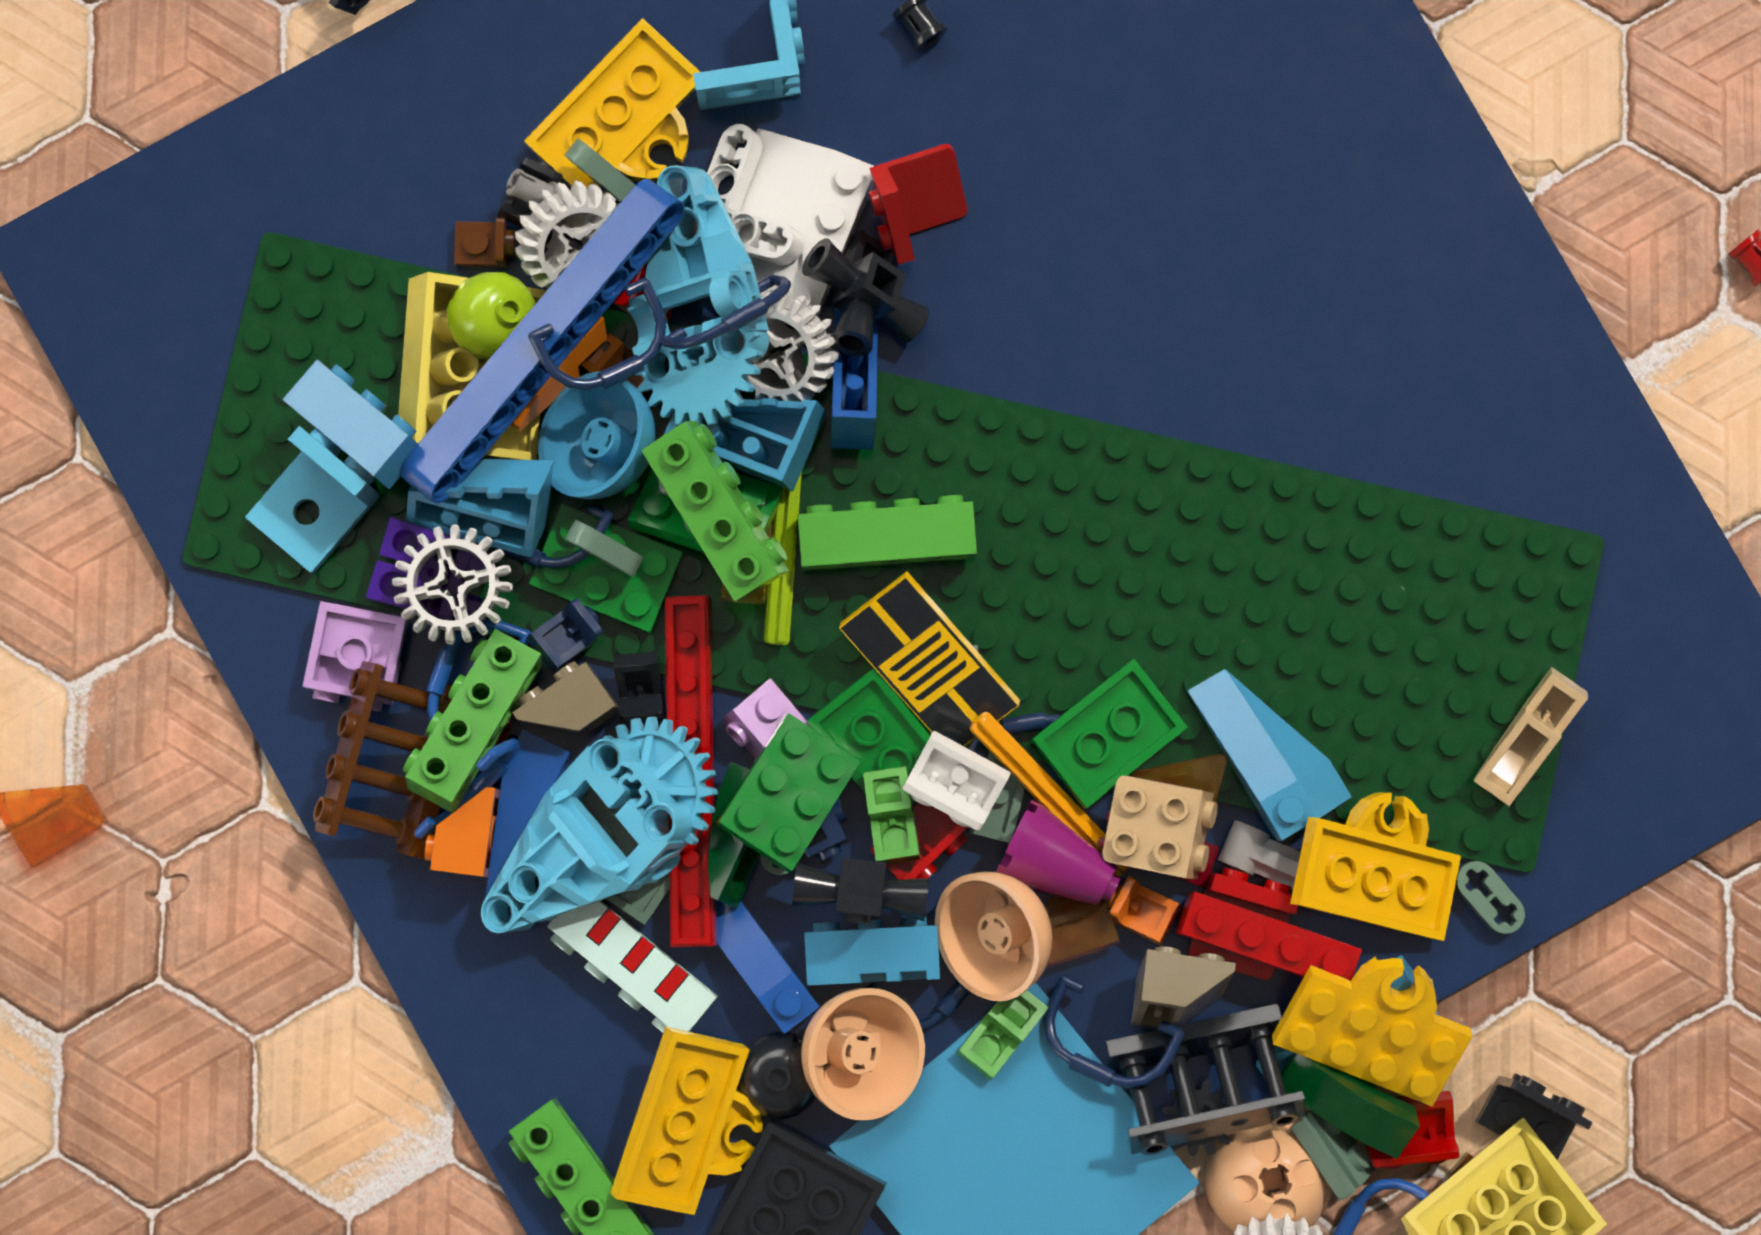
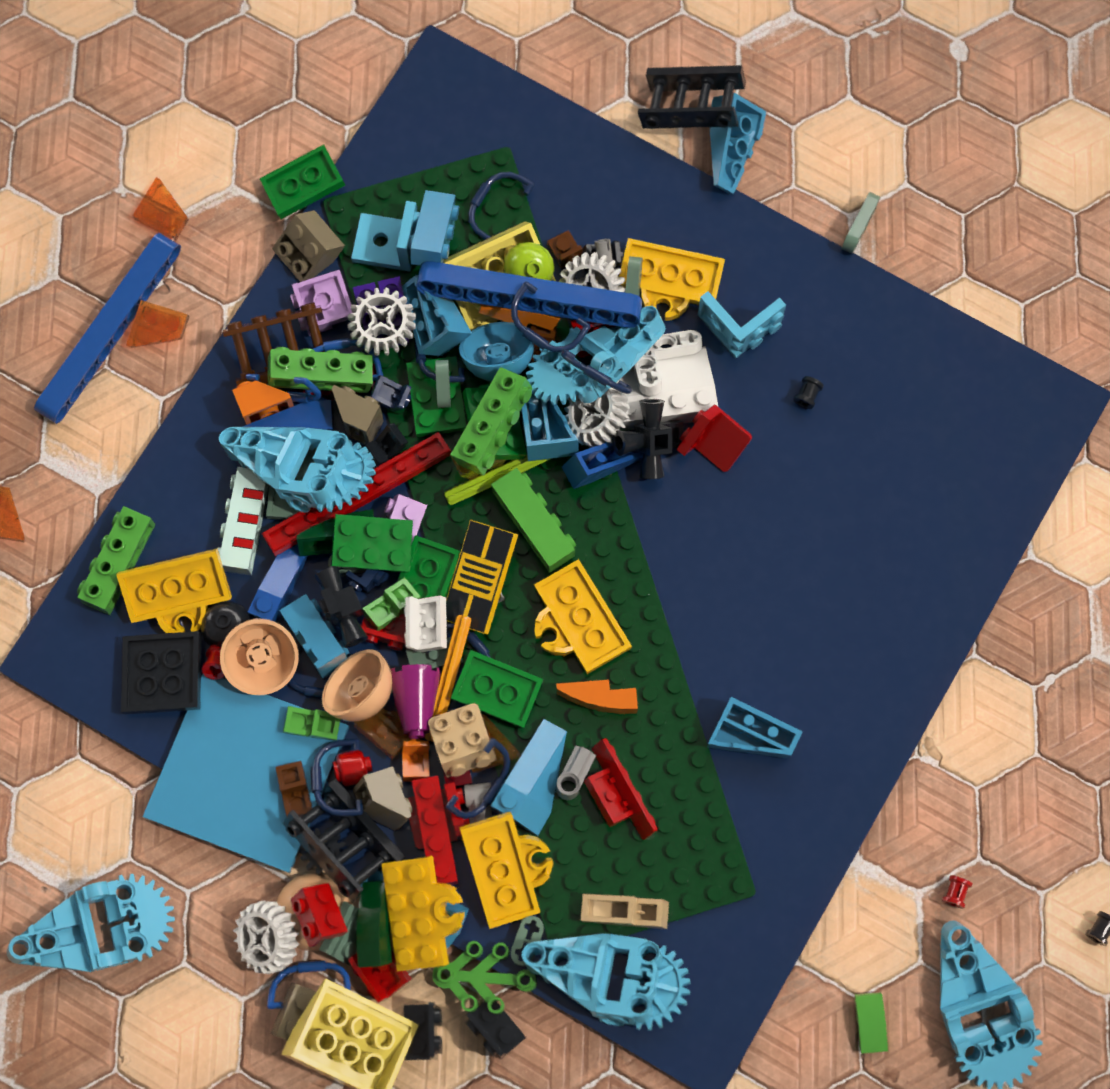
camera: 65 degrees right, 10 degrees down
none -> blue beam [34,233,181,424]
none -> clear orange wing [126,300,190,348]
none -> red bush [202,645,224,680]
none -> green plate [260,144,345,220]
none -> dark tan slope [272,210,345,282]
none -> reddish brown slope [275,761,313,817]
none -> red bracket [291,882,348,948]
none -> red head [332,750,373,787]
none -> bright green plant [432,941,537,1014]
none -> dark blue piece [446,738,510,819]
none -> black bracket [465,1001,526,1059]
none -> dark blue piece [468,172,535,240]
none -> medium azure connector [522,933,691,1030]
none -> yellow plate [534,559,632,674]
none -> orange slope [556,680,638,714]
none -> light grey piece [556,746,596,800]
none -> red bracket [584,738,658,840]
none -> dark azure wedge [707,697,803,759]

